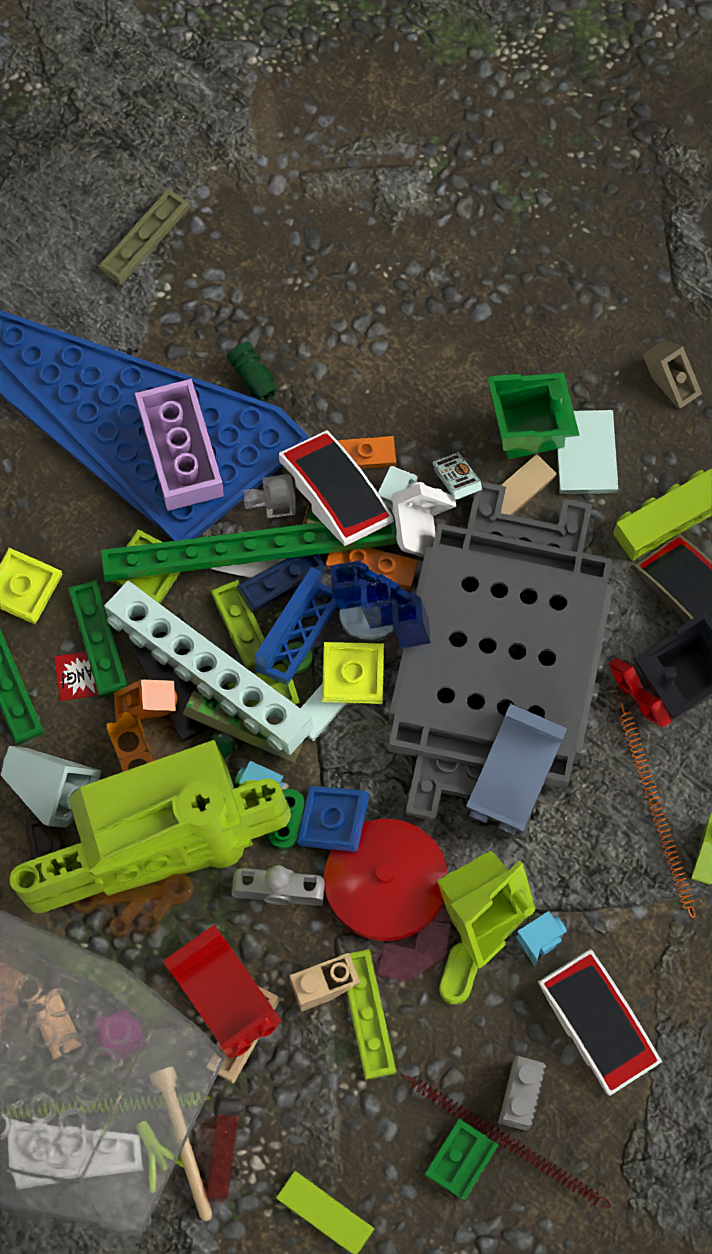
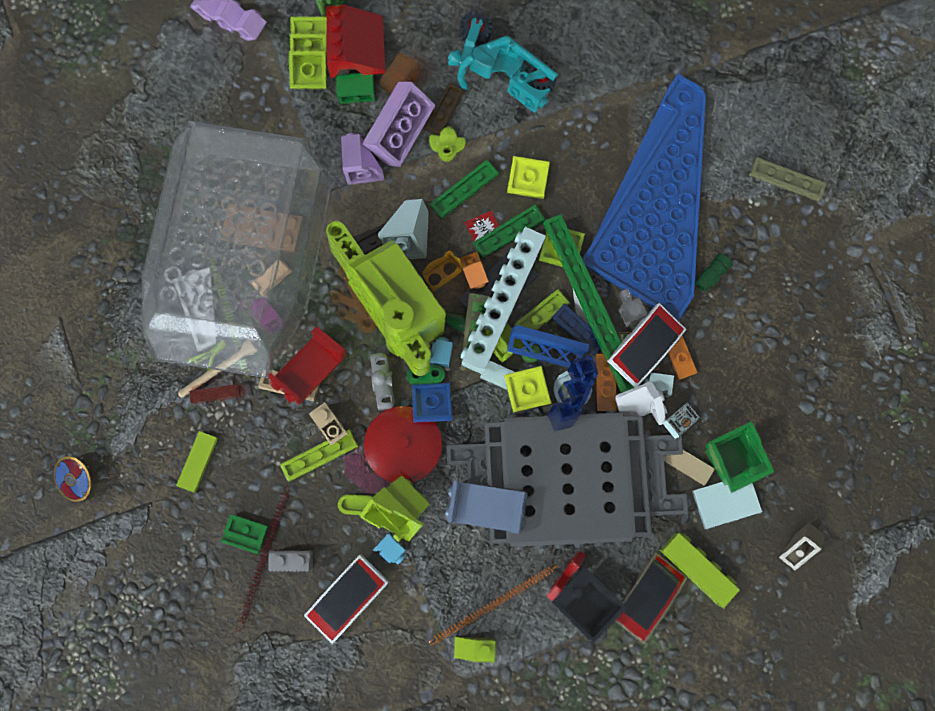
camera: 80 degrees right, 10 degrees up
lavender brick [135,379,224,511] -> none

